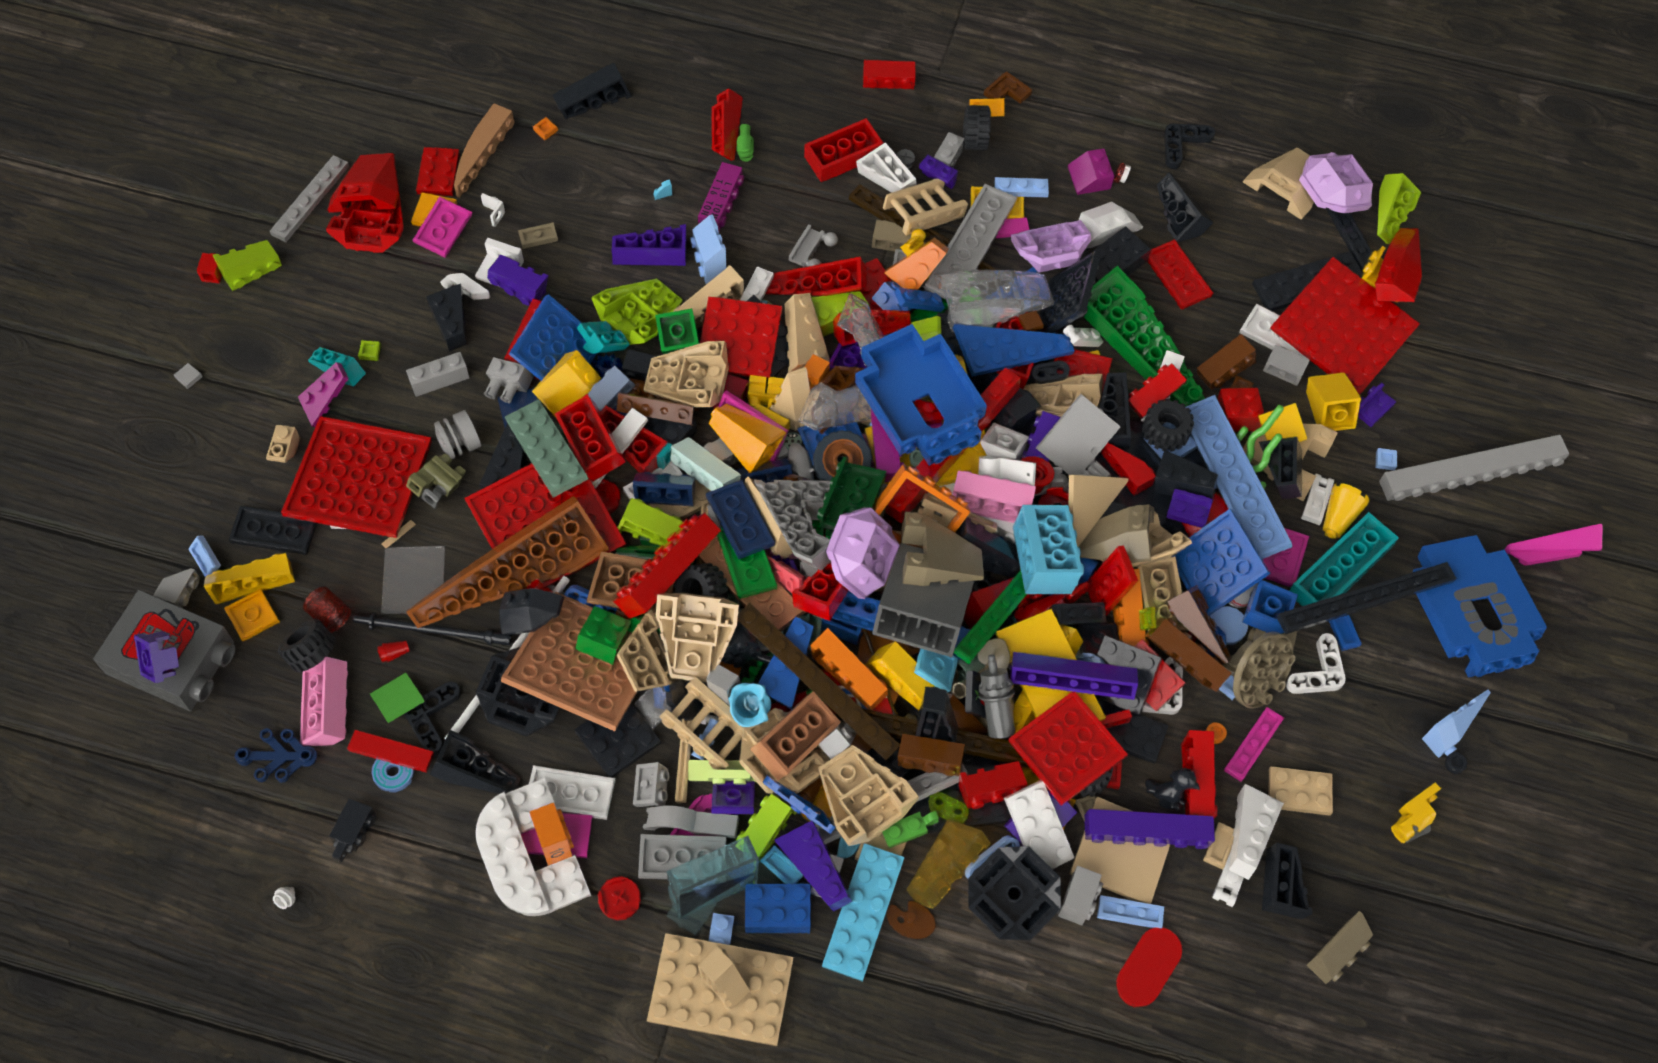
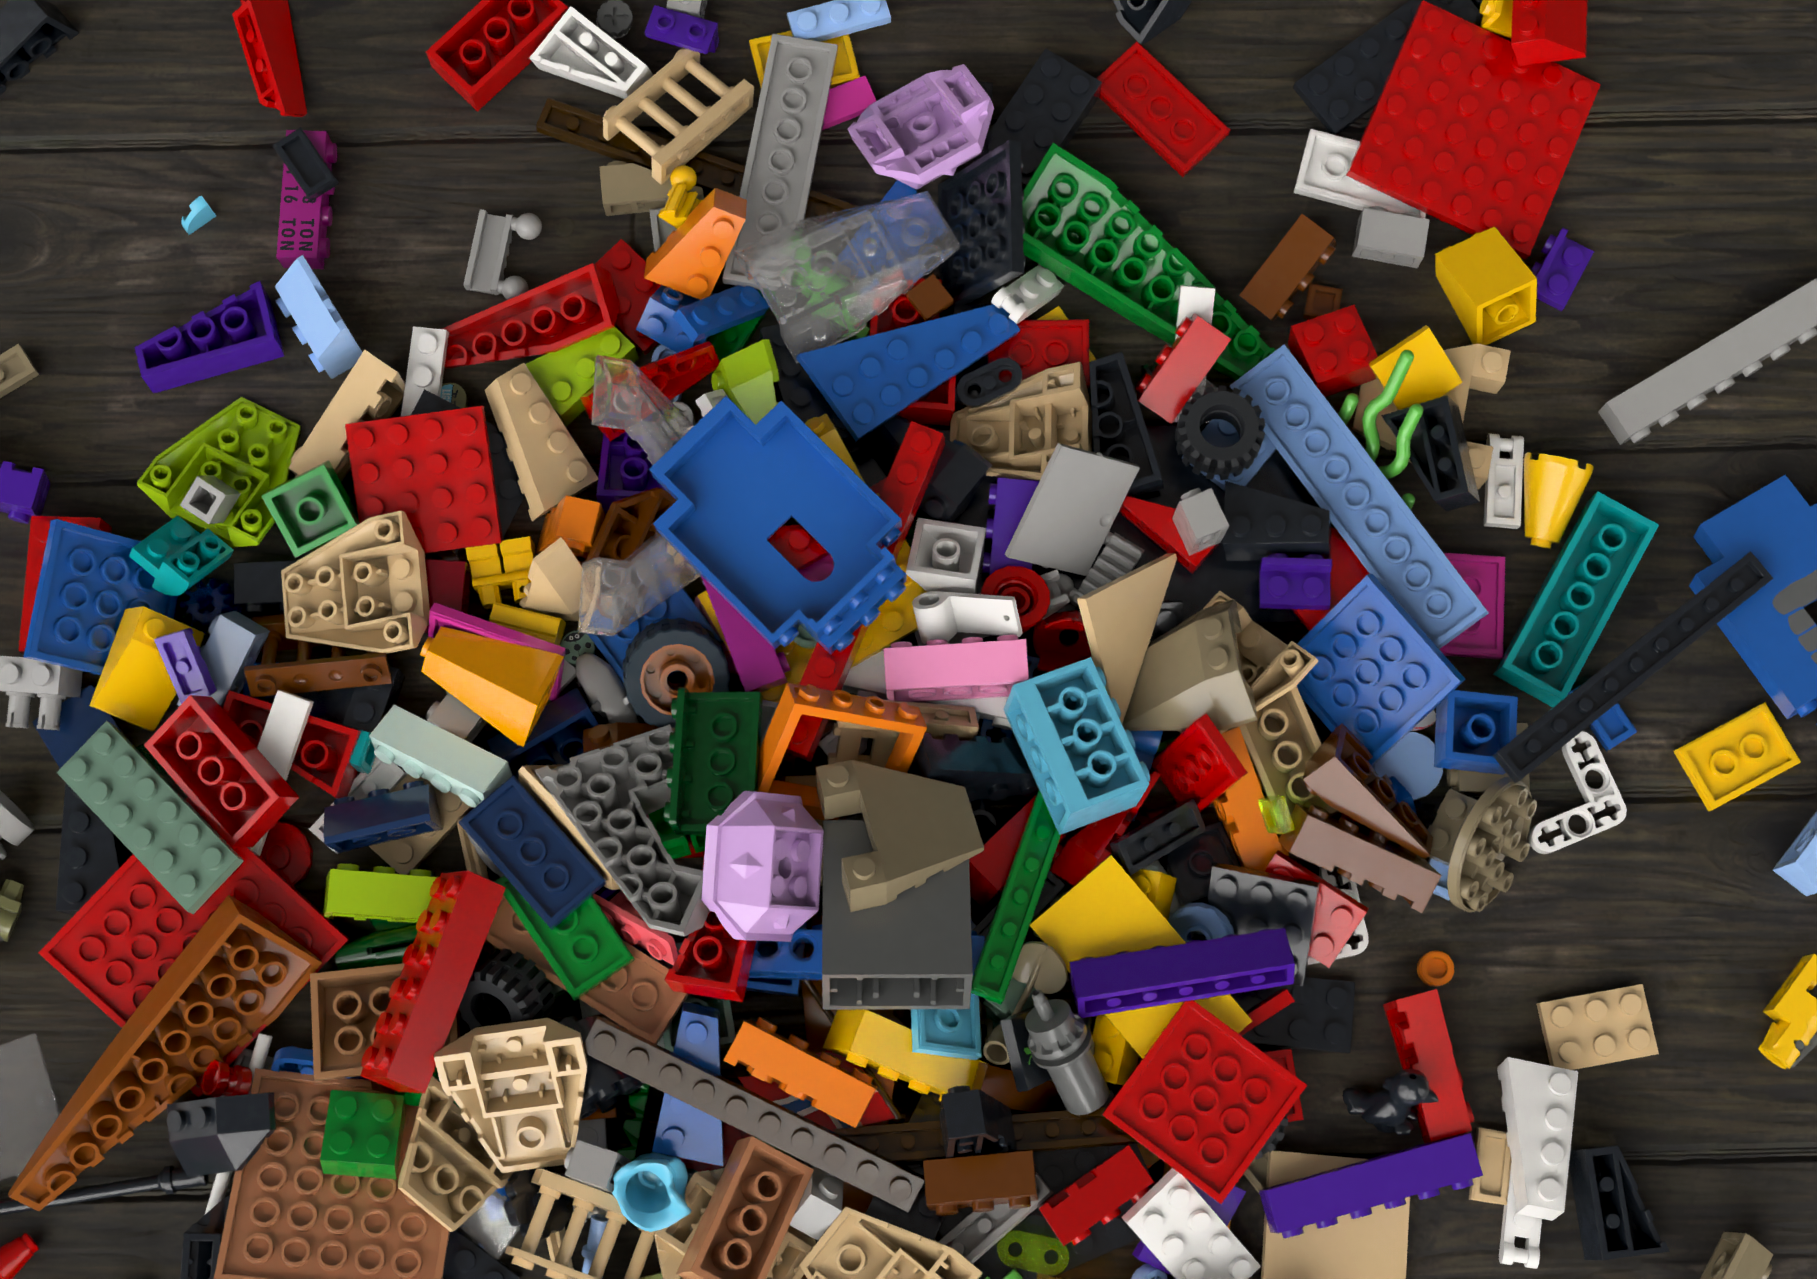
camera: 15 degrees left, 15 degrees up
bright green arm [737,124,754,162] -> none
white wedge [1079,202,1143,249] -> none
dark pink tile [1224,707,1284,782] -> none
light blue plate [1376,448,1397,471] -> none
none -> plate [154,628,217,704]
none -> light grey brick [180,475,241,524]
none -> black tile [272,127,339,202]
none -> light grey brick [1172,488,1229,556]
none -> yellow tile [1673,702,1801,812]

